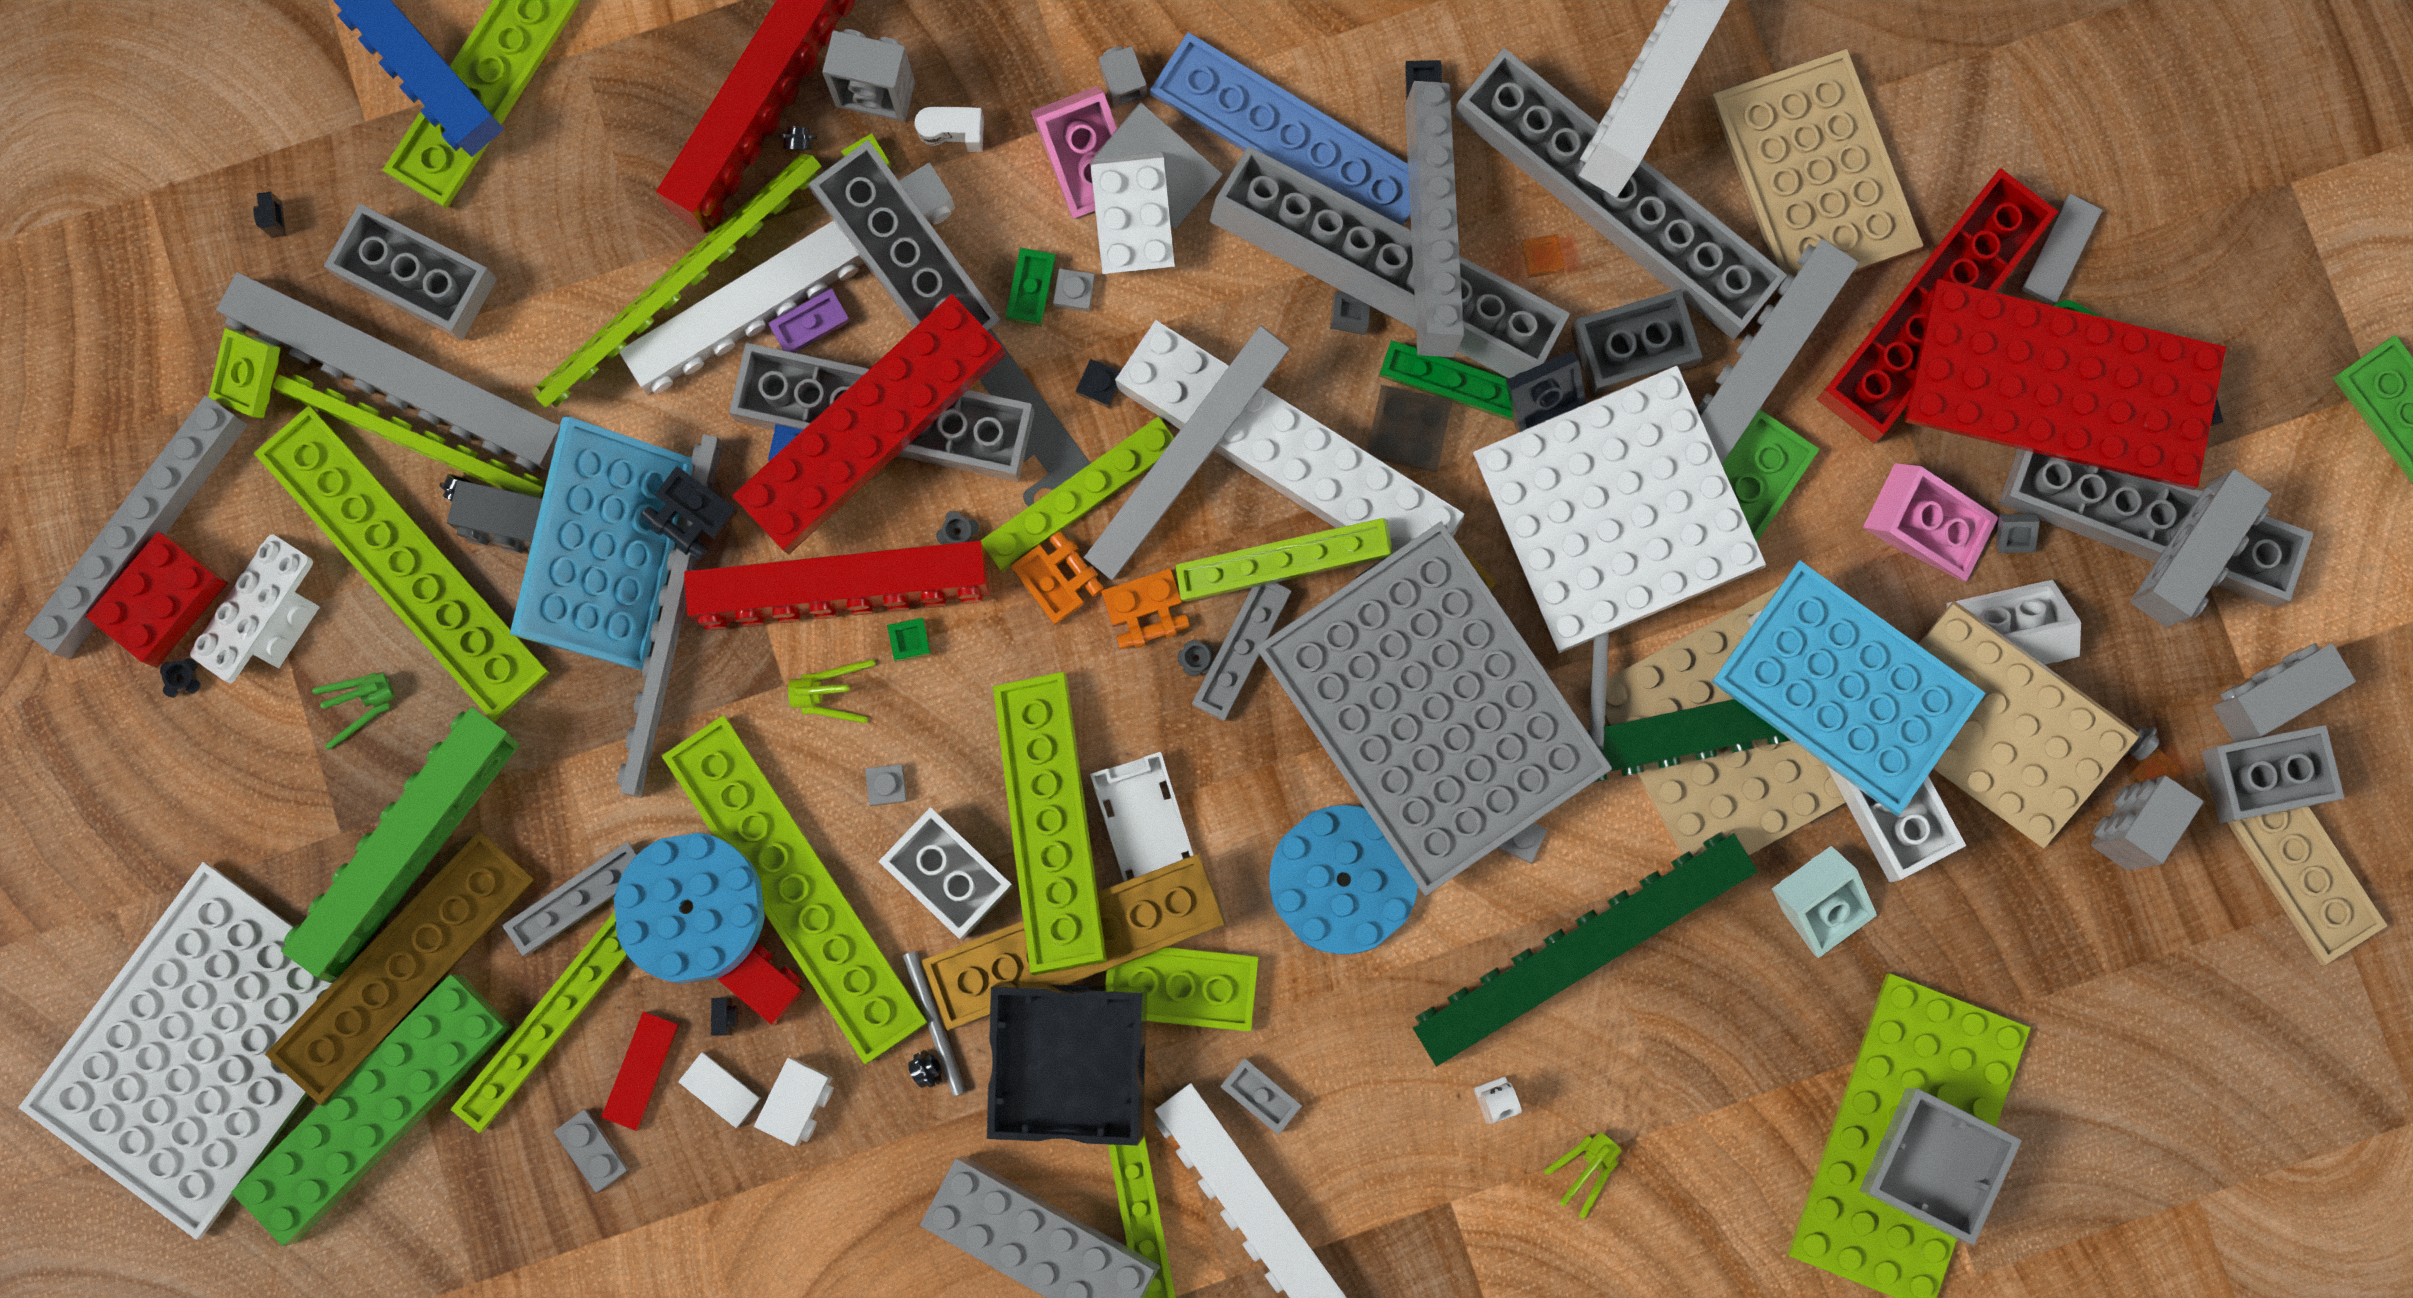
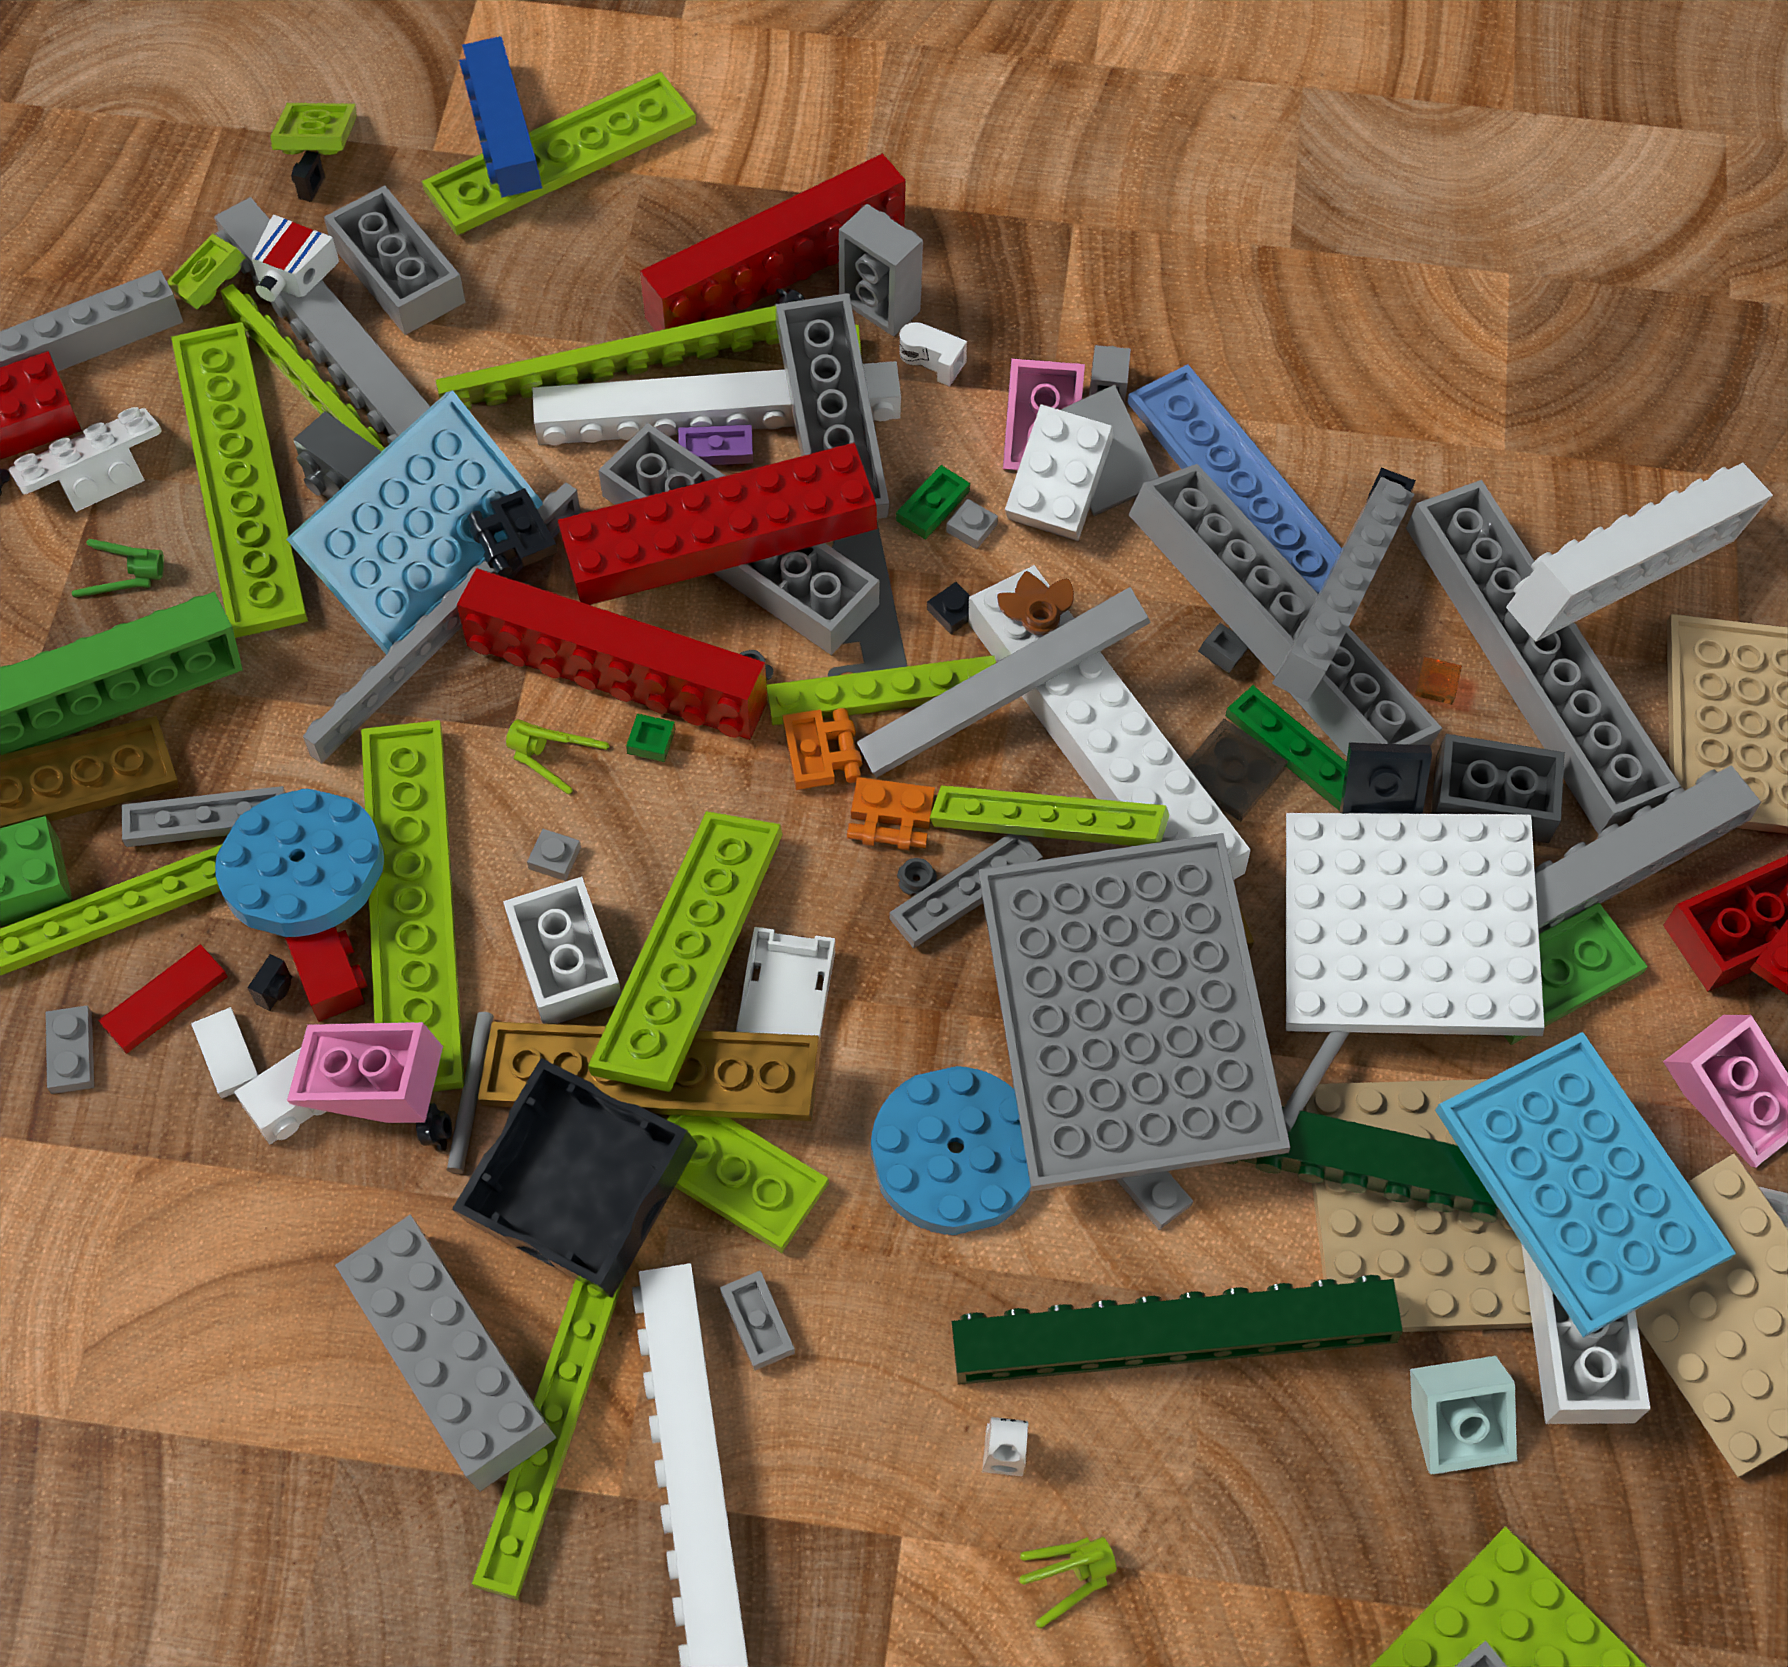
camera: 25 degrees right, 20 degrees down
none -> white torso [252,215,339,302]
none -> lime plate [270,103,357,155]
none -> bright pink slope [287,1022,443,1123]
none -> dark orange plate [997,571,1074,635]

